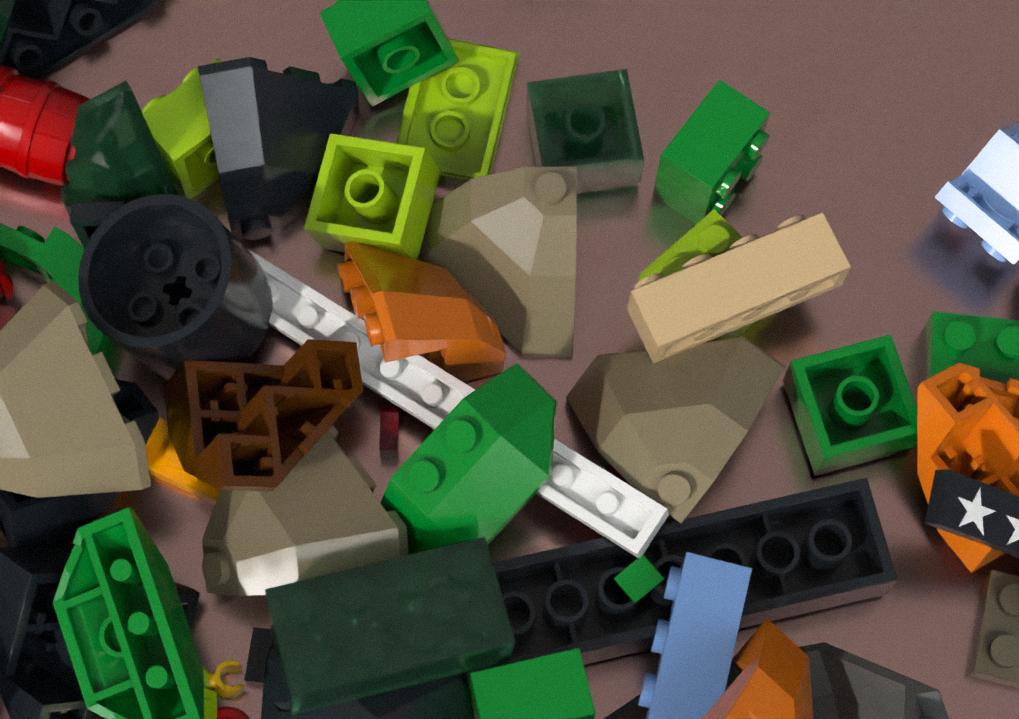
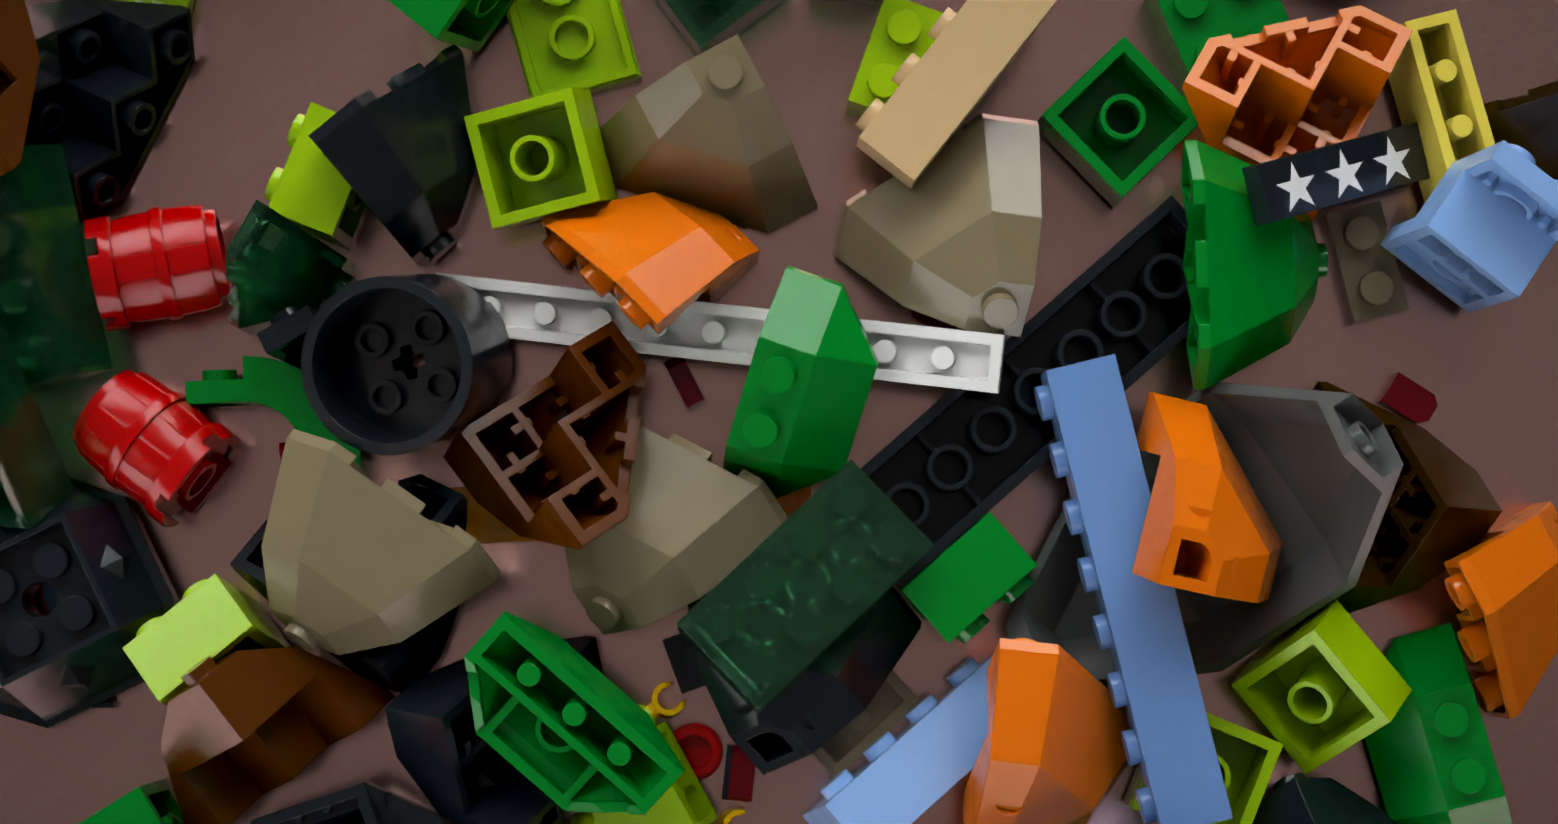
camera: 30 degrees left, 15 degrees up
green window [614,555,664,604] -> none
none -> green brick [1180,140,1328,390]

